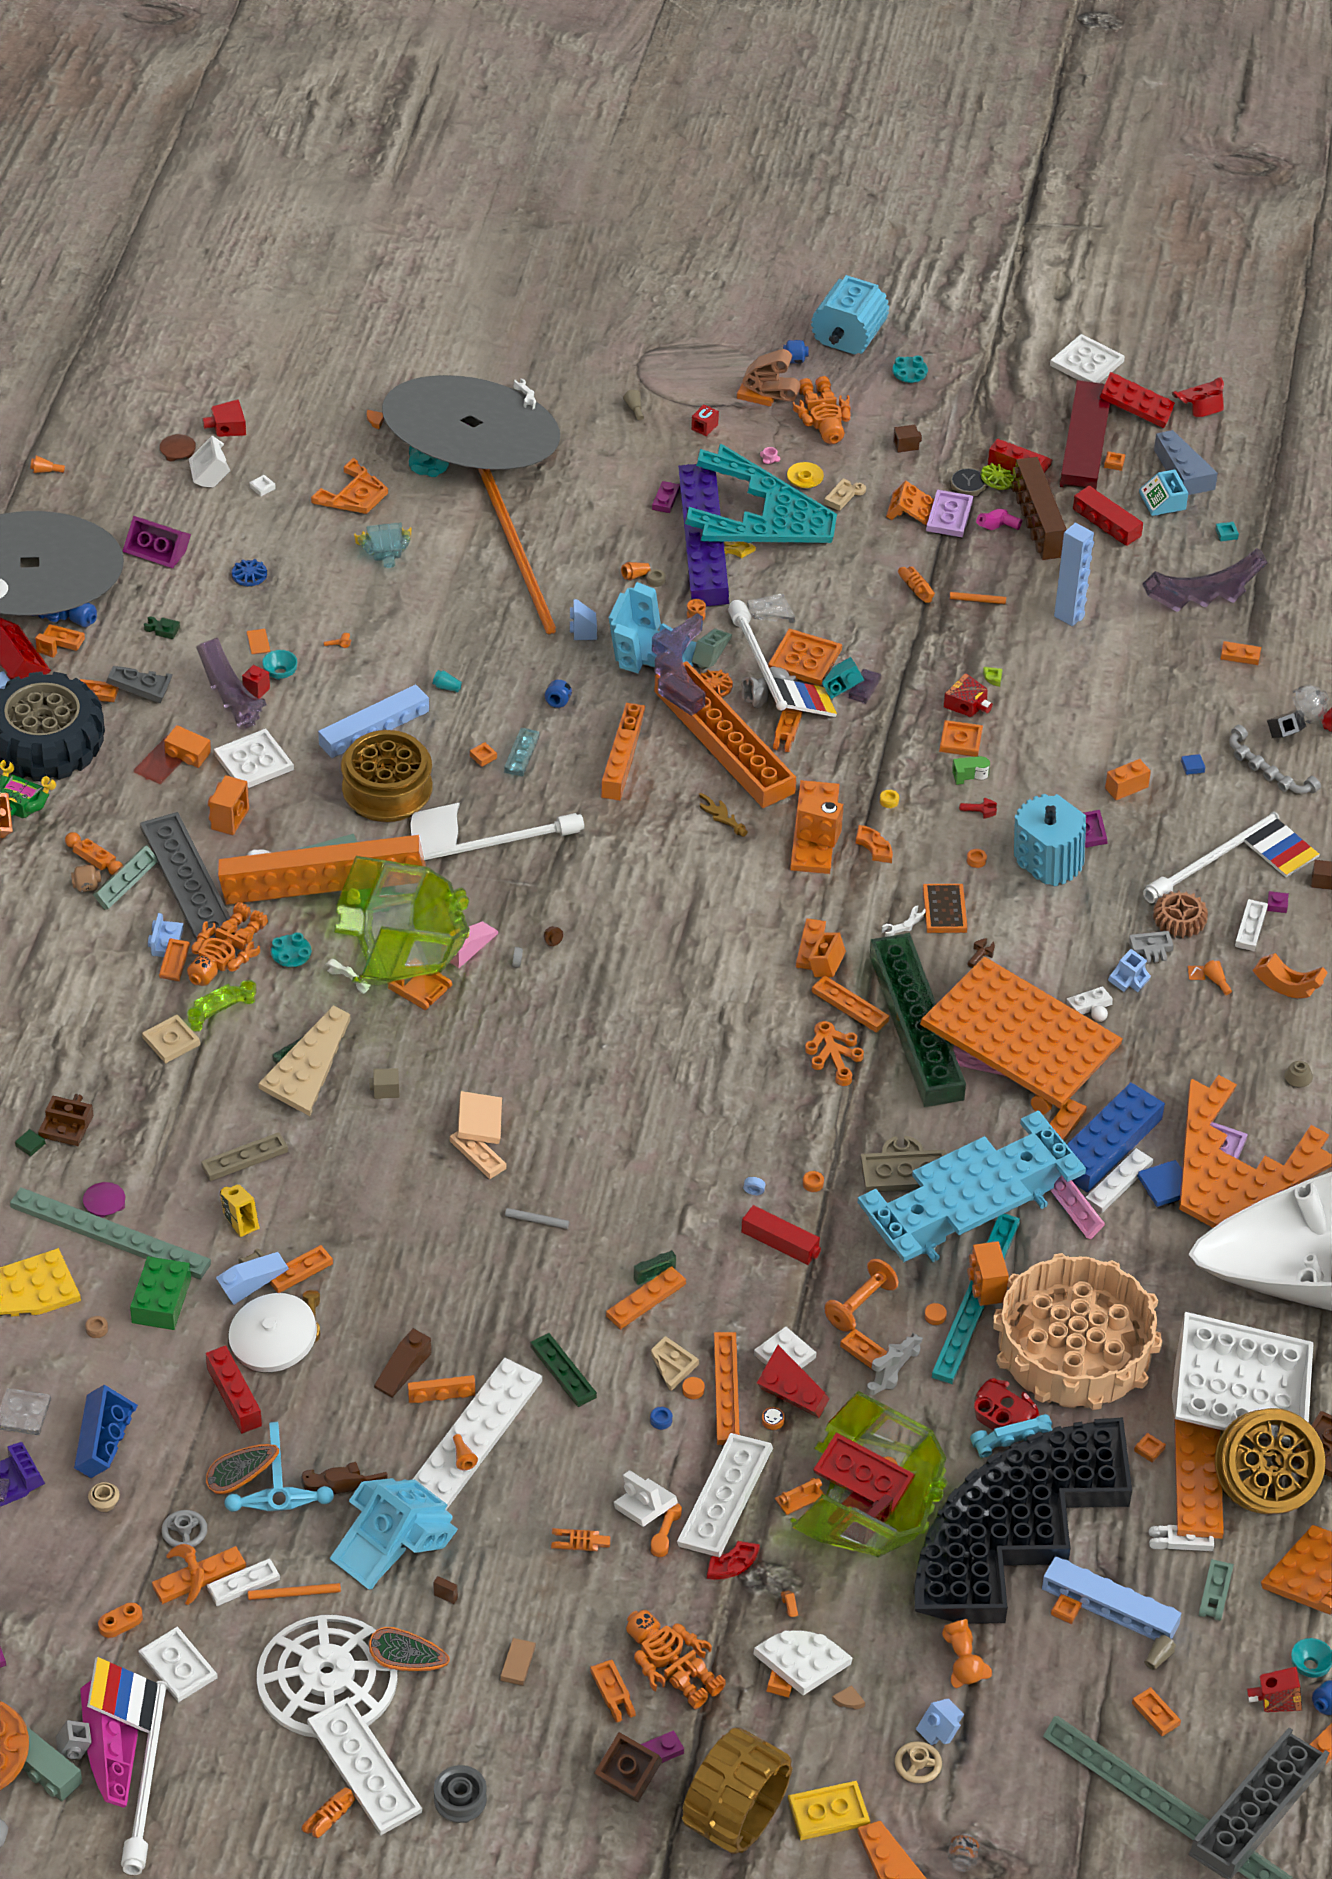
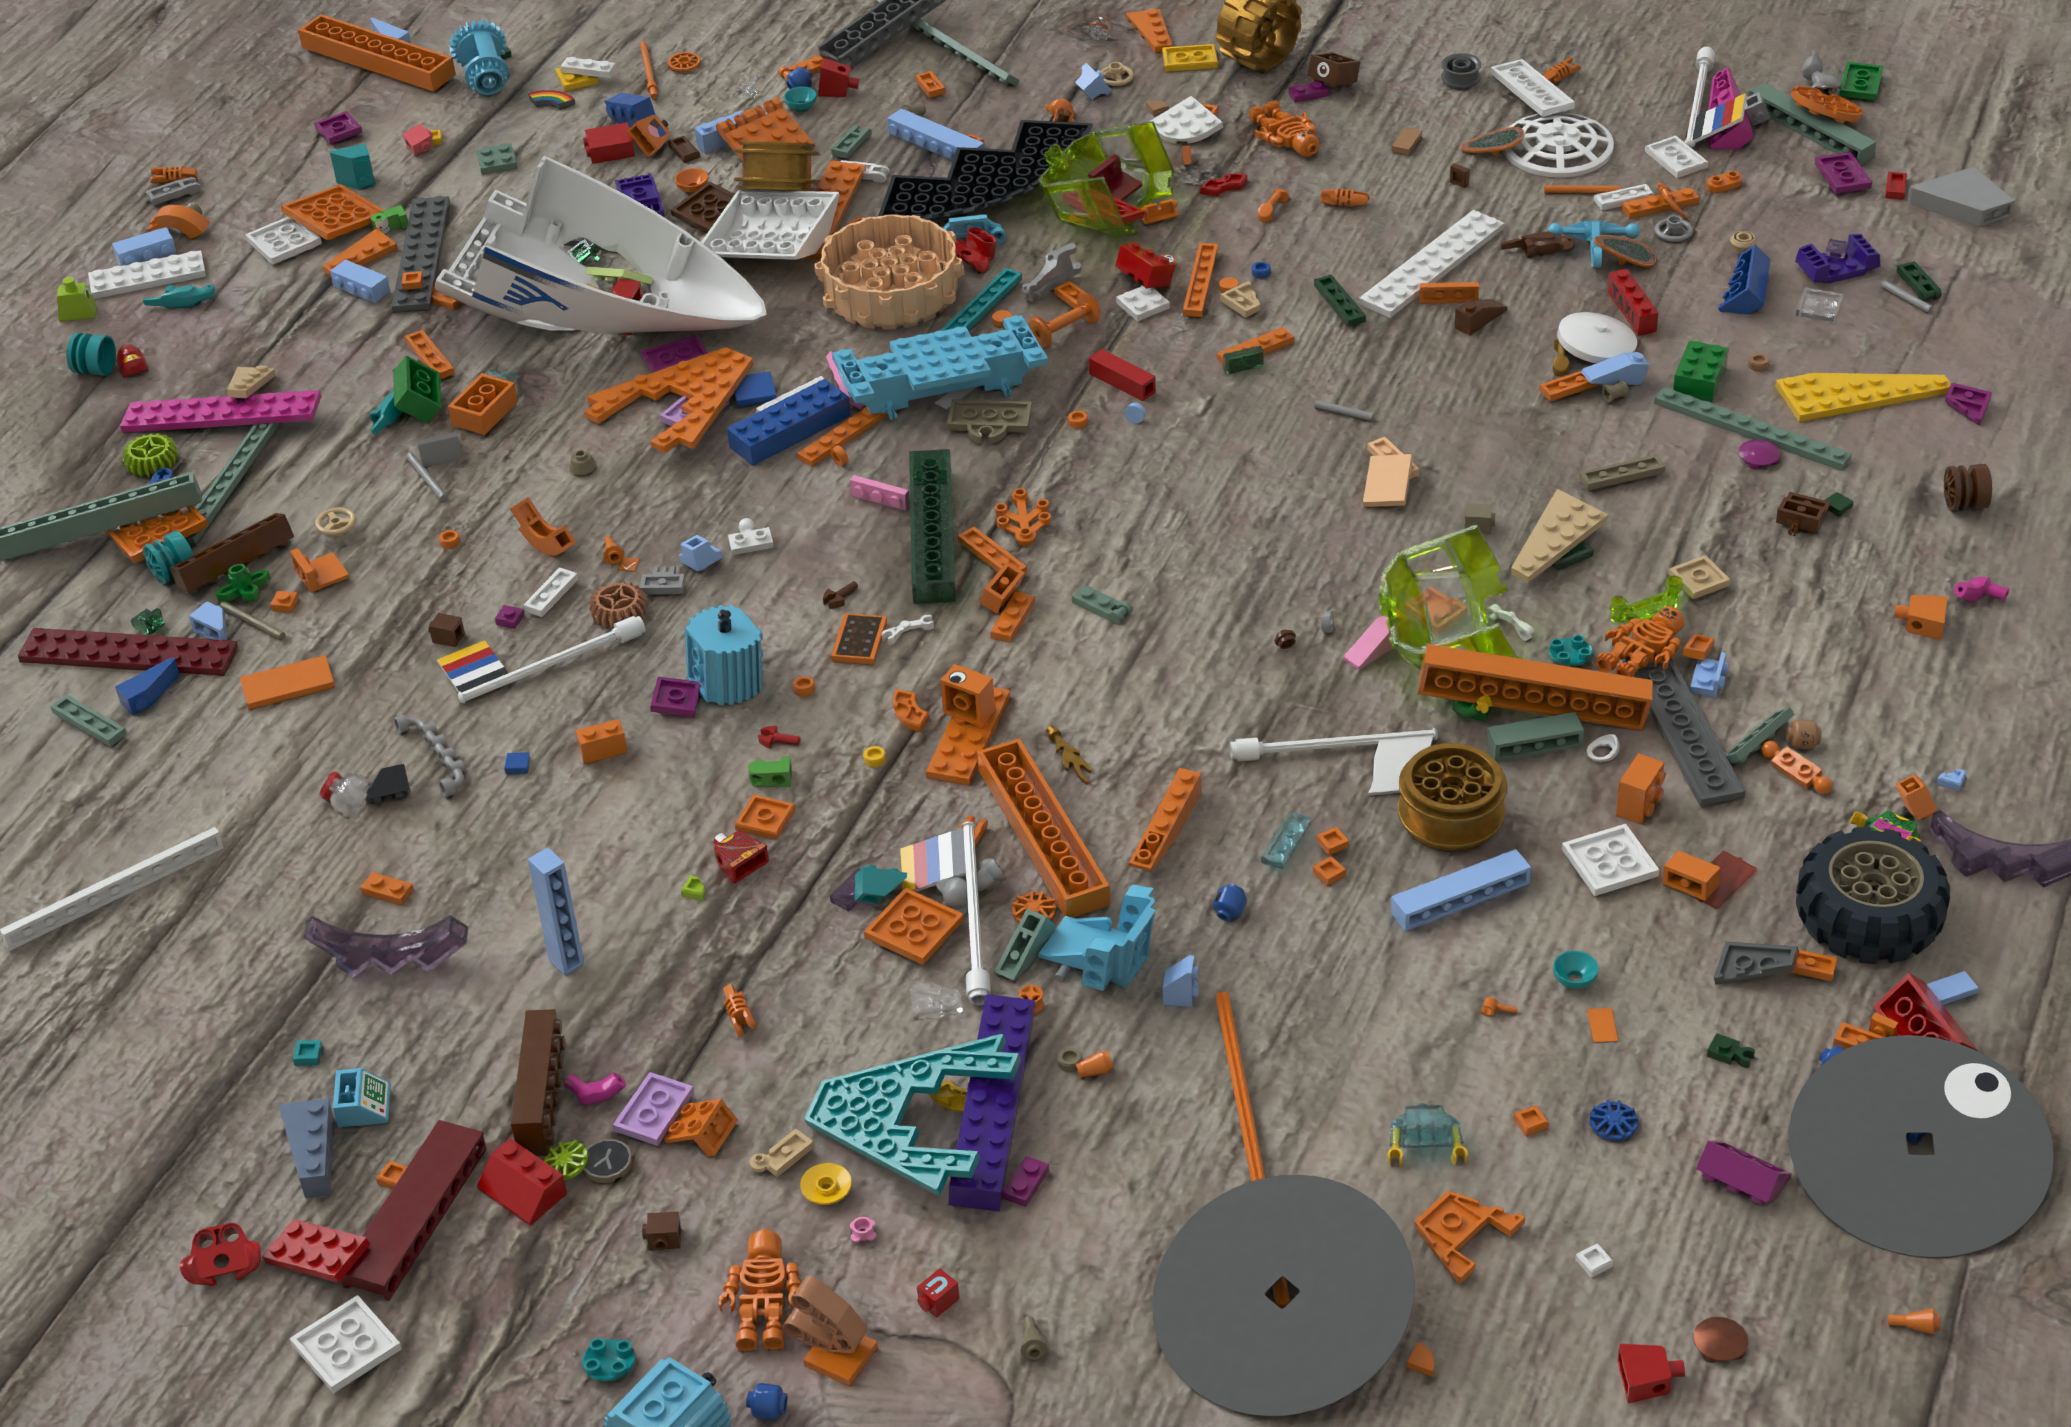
camera: 165 degrees left, 5 degrees down
white brick [189,436,230,488] -> none
clear purple arch [196,638,267,729] -> none
yellow torso [220,1185,259,1237] -> none
red brick [242,664,270,700] -> none
medium azure piece [330,1478,458,1590] -> none
teal cone [432,670,462,692] -> none
orange cone [453,1434,478,1470] -> none
white piece [513,379,536,410] -> none
orange hinge [590,1659,636,1723] -> none
white bracket [614,1470,678,1527] -> none
clear purple arch [652,613,705,716] -> none
white plate [677,1433,773,1557] -> none
orange plate [920,956,1123,1109] -> none
orange bar [950,592,1006,604] -> none
orange brick [967,1241,1009,1306] -> none
red brick [1073,486,1144,546] -> none
none -> sand green plate [1072,585,1133,624]
none -> orange tile [1313,856,1346,886]
none -> orange tile [1513,1105,1549,1137]

